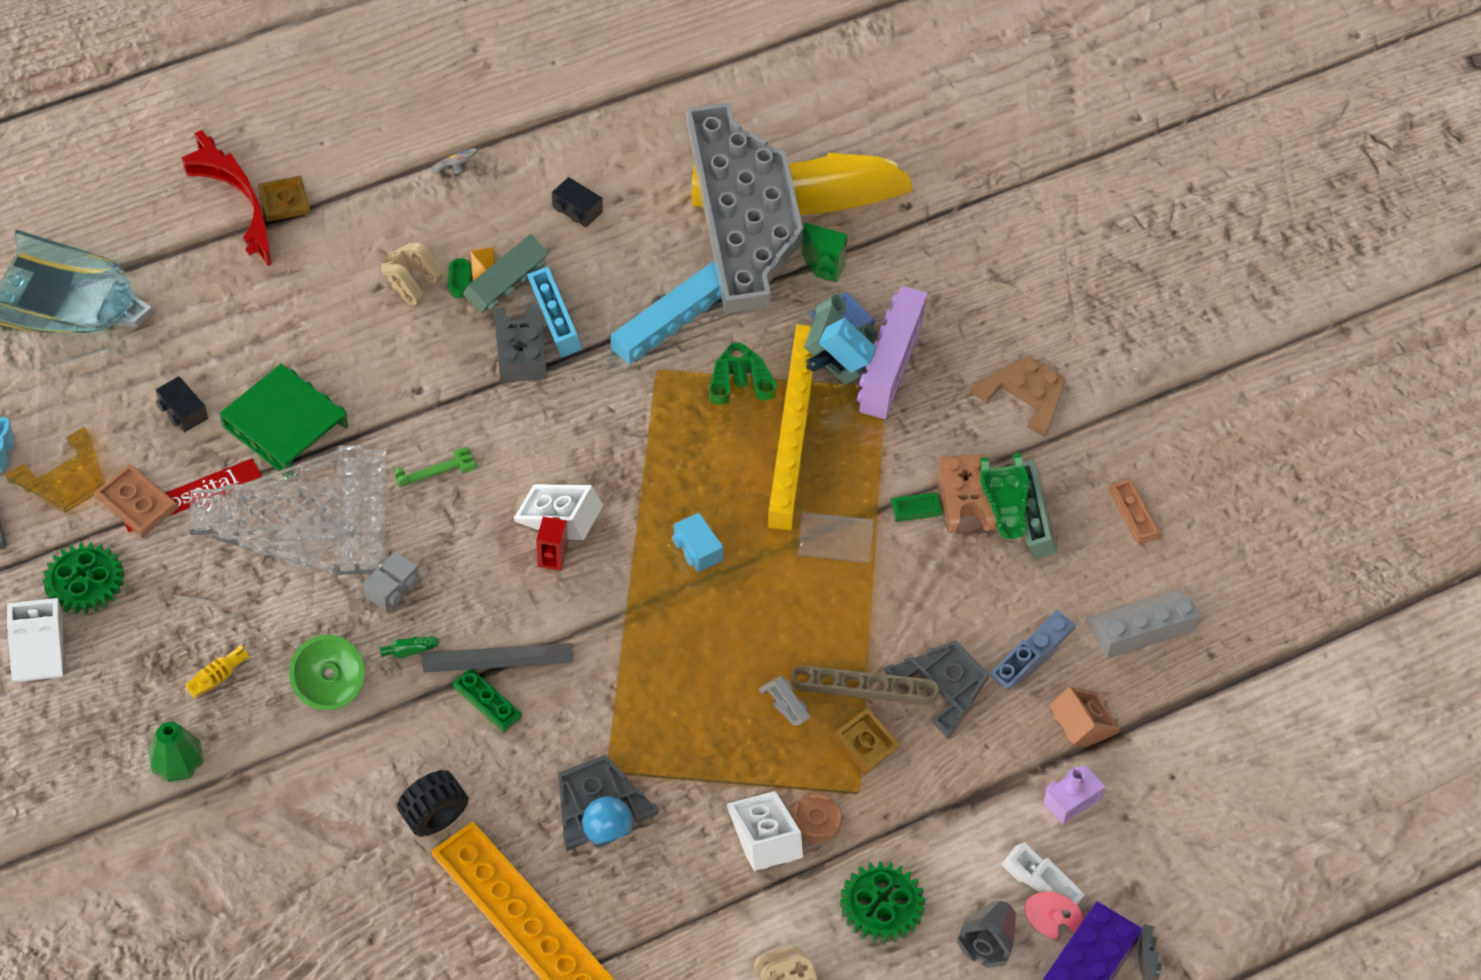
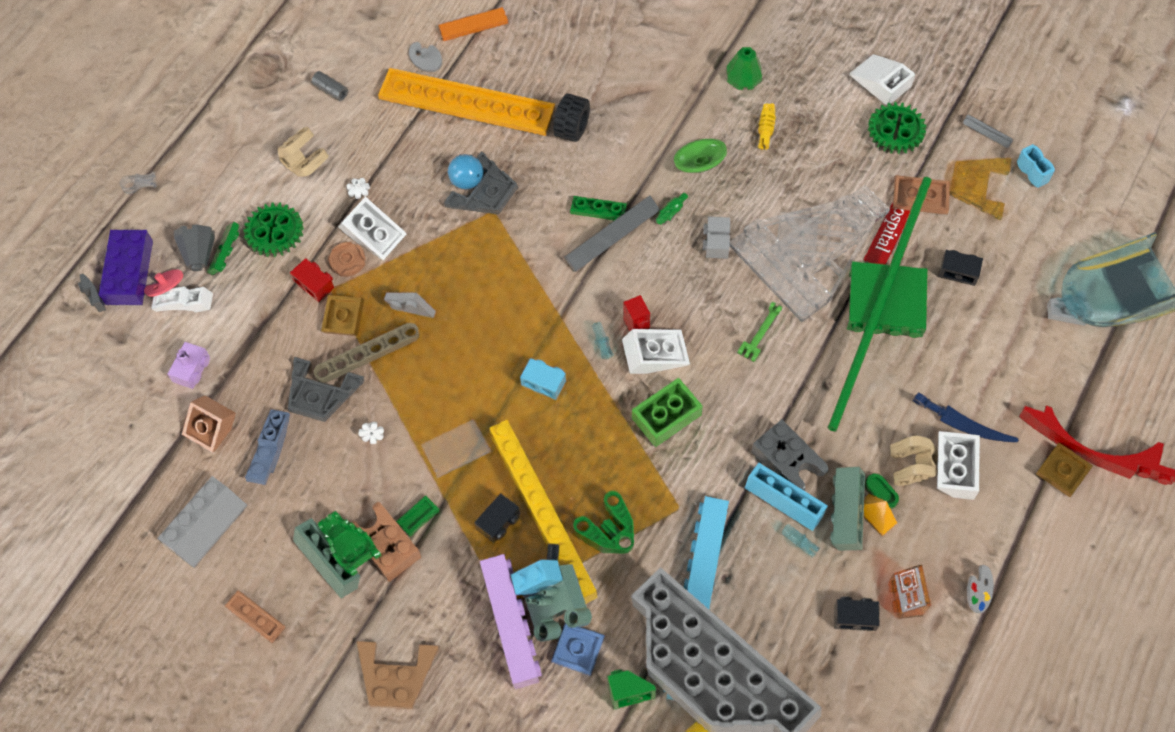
camera: 150 degrees right, 10 degrees up
none -> green tile [207,222,239,275]
none -> red brick [289,258,335,303]
none -> white plant [347,178,370,199]
none -> white plant [359,421,384,444]
none -> black brick [474,493,520,544]
none -> clear light blue axle [592,322,614,359]
none -> bright green brick [632,378,703,448]
none -> clear light blue axle [782,524,820,558]
none -> green piece [827,177,932,432]
none -> clear orange slope [888,565,931,619]
none -> dark blue sword [912,392,1019,443]
none -> white slope [937,431,980,500]

